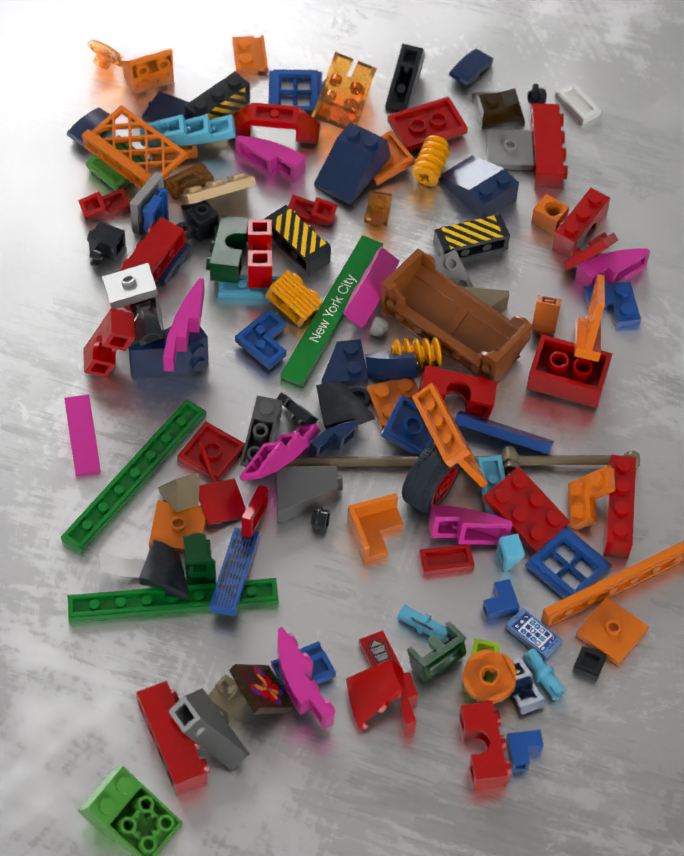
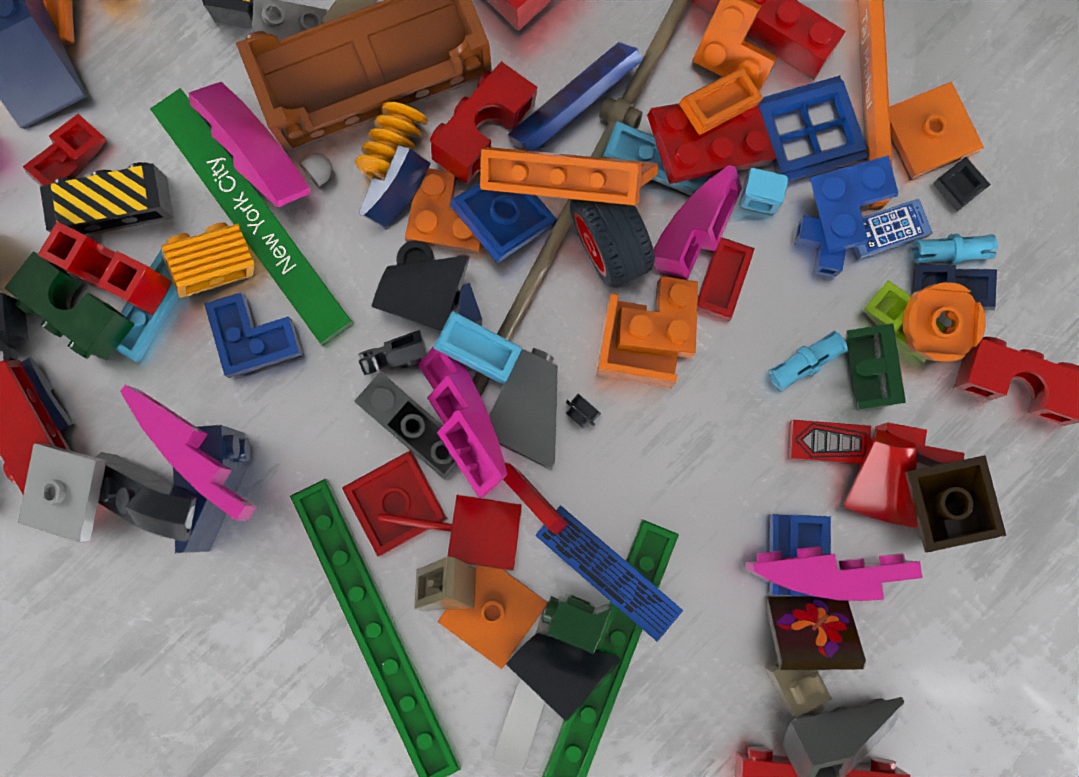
camera: 55 degrees left, 25 degrees up
dark pink slope [64,394,101,476] -> none
red arch [83,308,135,377] -> none
dark blue wing [321,339,368,386] -> none
clear orange bracket [364,191,392,227] -> none
blue piece [506,730,544,771] -> none
none -> medium azure tile [433,311,522,384]
none -> orange plate [616,276,698,358]
none -> orange tile [679,67,763,135]
none -> blue plate [810,155,898,254]
none -> dark brown slope [905,455,1007,552]

